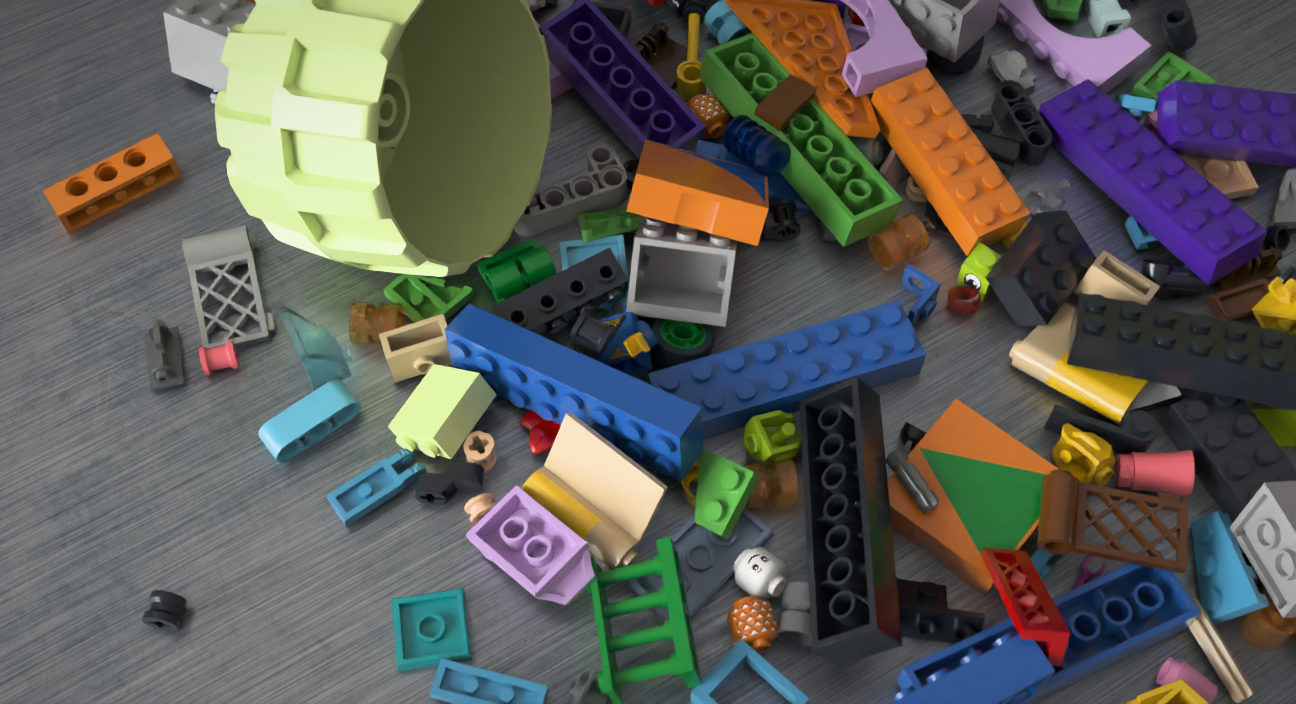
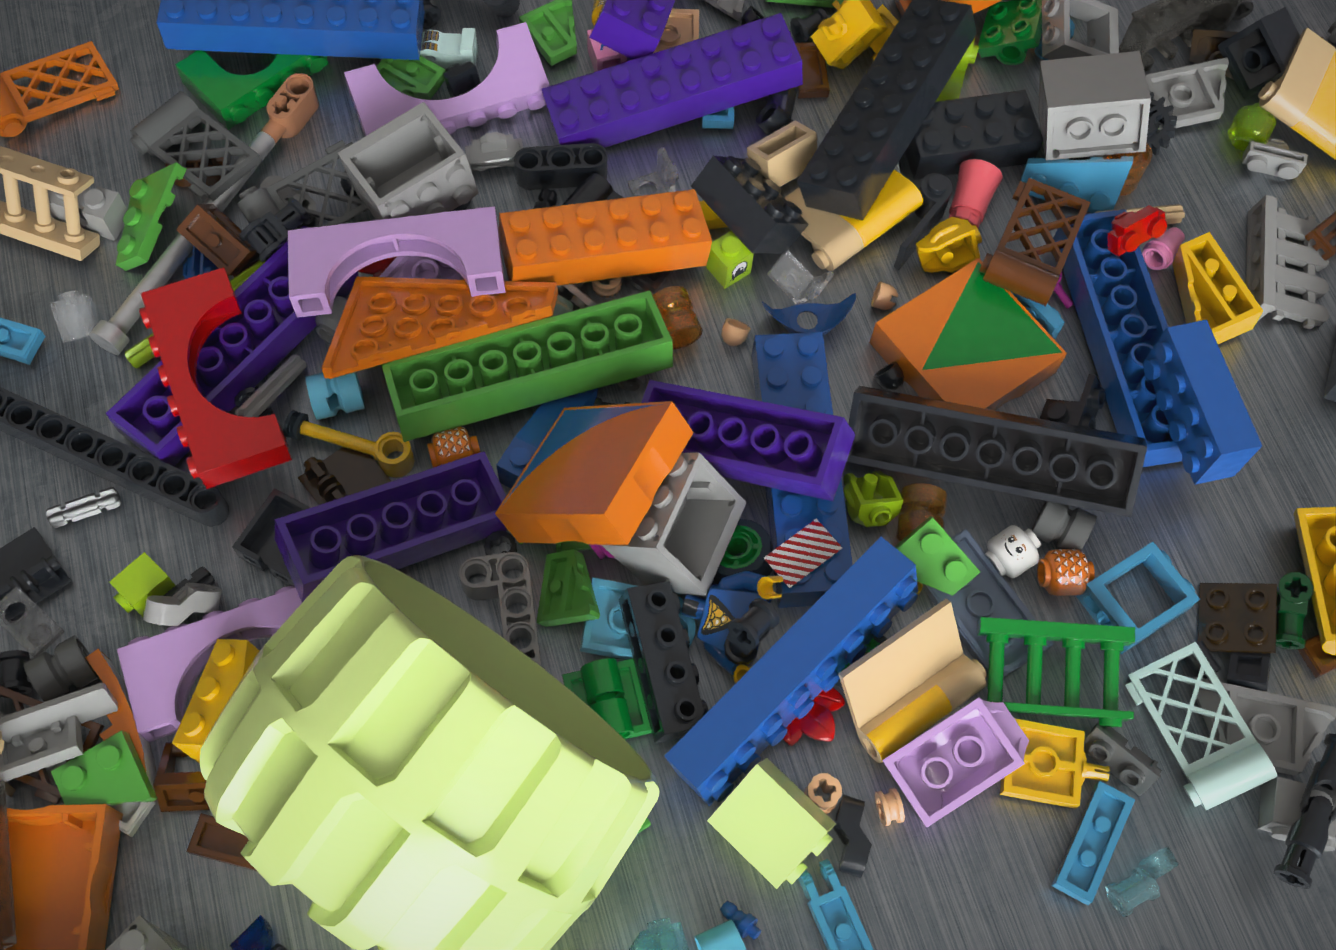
camera: 80 degrees left, 5 degrees up
clear orange wheel [349,301,404,345] -> none
tan brick [379,314,452,383] -> none
teal tile [392,588,472,672] -> none
clear blue piece [723,114,791,177] -> none
reddish brown tile [754,74,816,131] -> none
dark grey axle [886,448,939,513] -> none
blue bracket [901,264,940,327] -> none
clear red tile [947,286,981,314] -> none
red fence [981,547,1070,666] -> none
dark azure plate [1114,94,1156,117] -> none
none -> black tile [443,61,481,98]
none -> dark purple brick [641,380,855,501]
none -> blue piece [720,901,761,940]
none -> light nougat hinge [721,318,751,346]
none -> blue piece [762,293,856,336]
none -> sticker [764,518,842,588]
none -> clear bracket [767,251,835,305]
none -> light nougat hinge [871,281,898,310]
none -> yellow plate [1000,718,1110,809]
none -> red piece [1107,205,1167,256]

